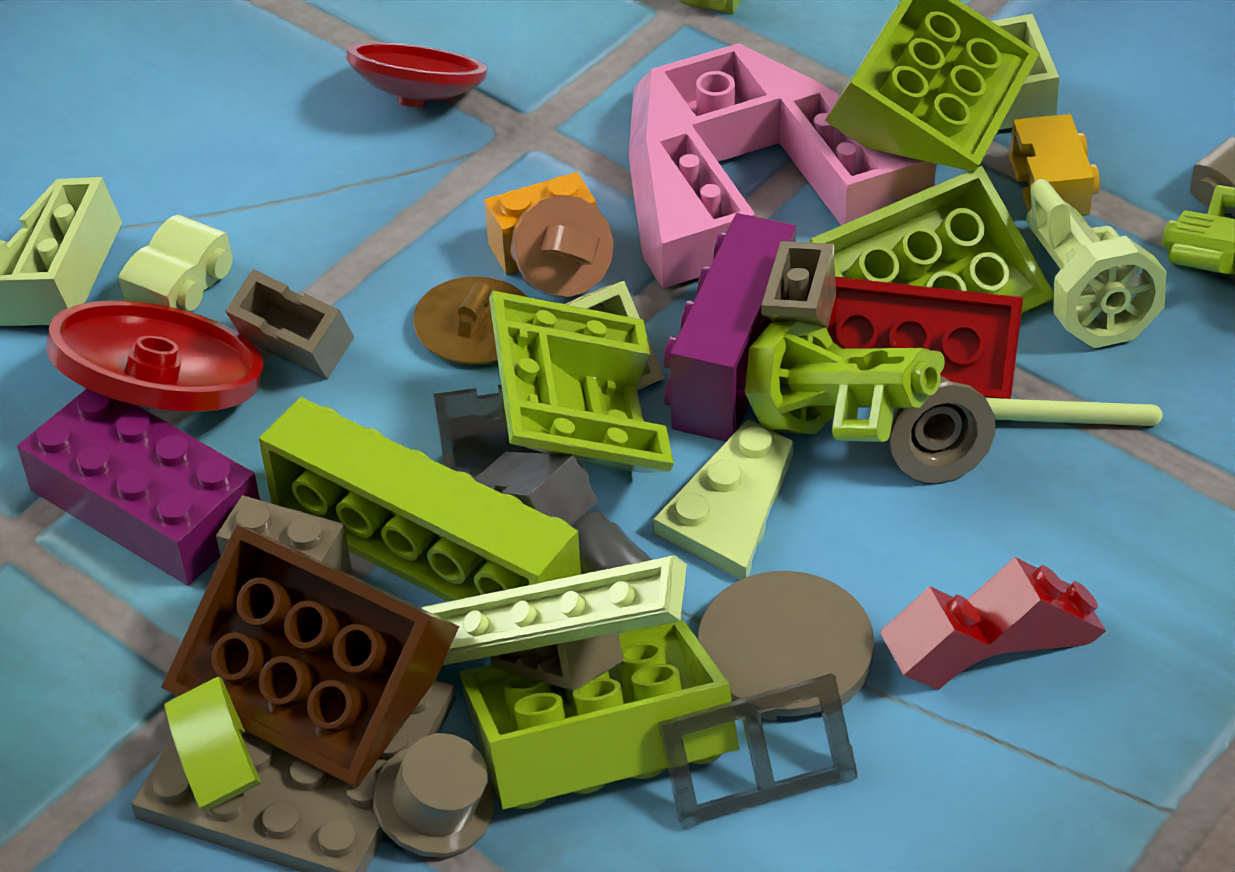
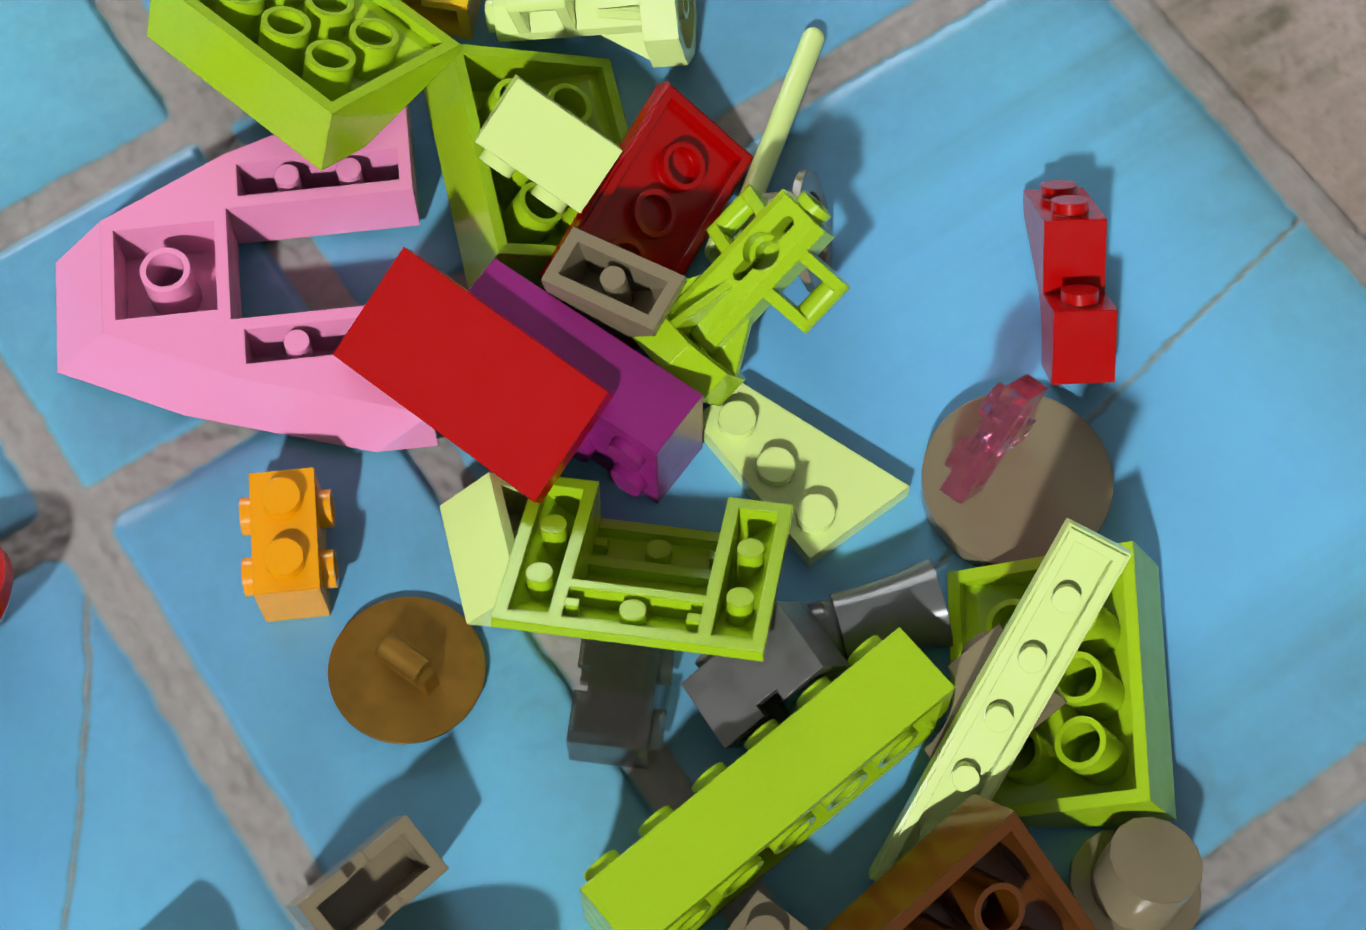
camera: 75 degrees left, 20 degrees up
nougat tile [511,195,614,297] -> none
clear smoke window [658,673,858,829] -> none
none -> red tile [332,247,615,503]
none -> yellowish green slope [475,74,623,214]
none -> clear pink hinge [939,374,1048,504]

